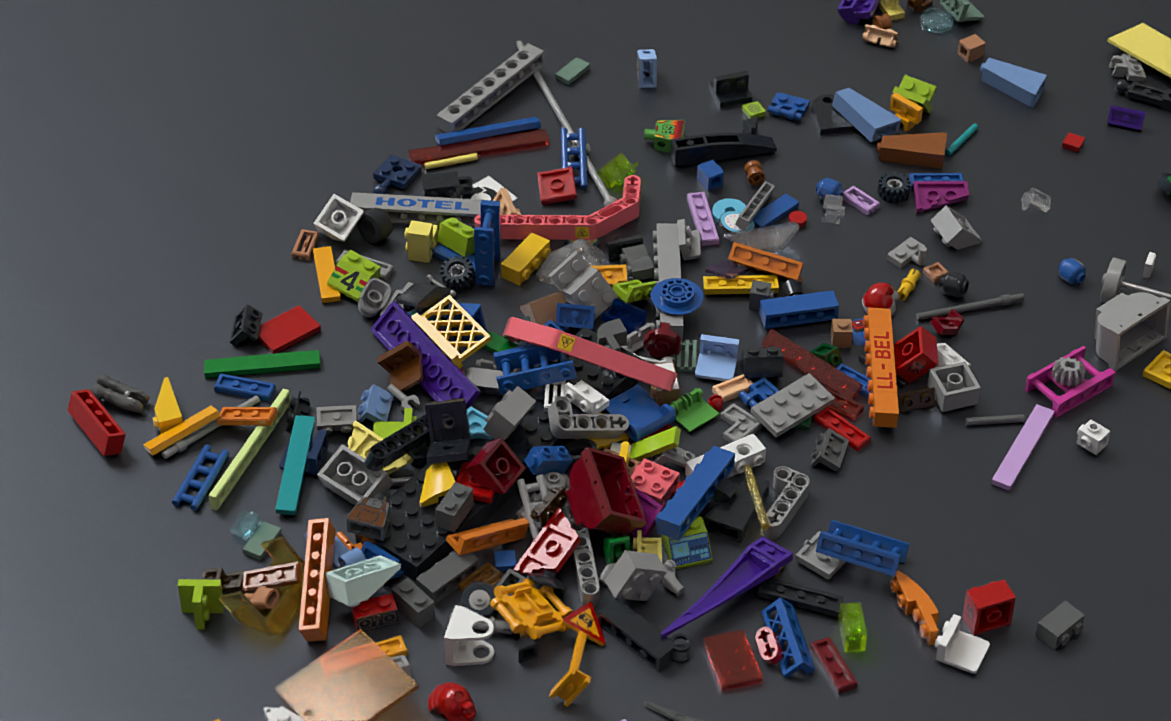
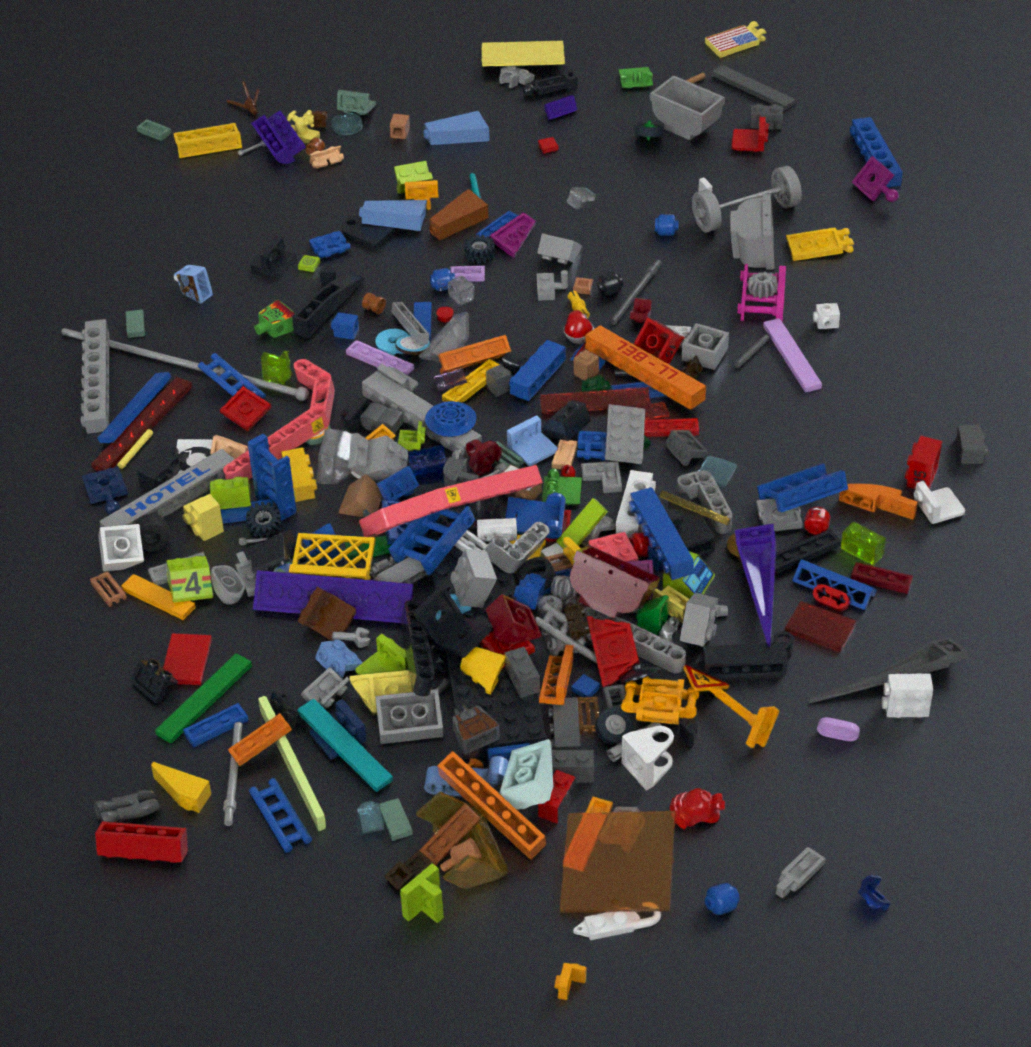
camera: 45 degrees left, 0 degrees up
light orange tile [143,405,220,455] -> none
none -> clear light blue piece [699,455,737,487]
none -> red head [804,506,831,535]

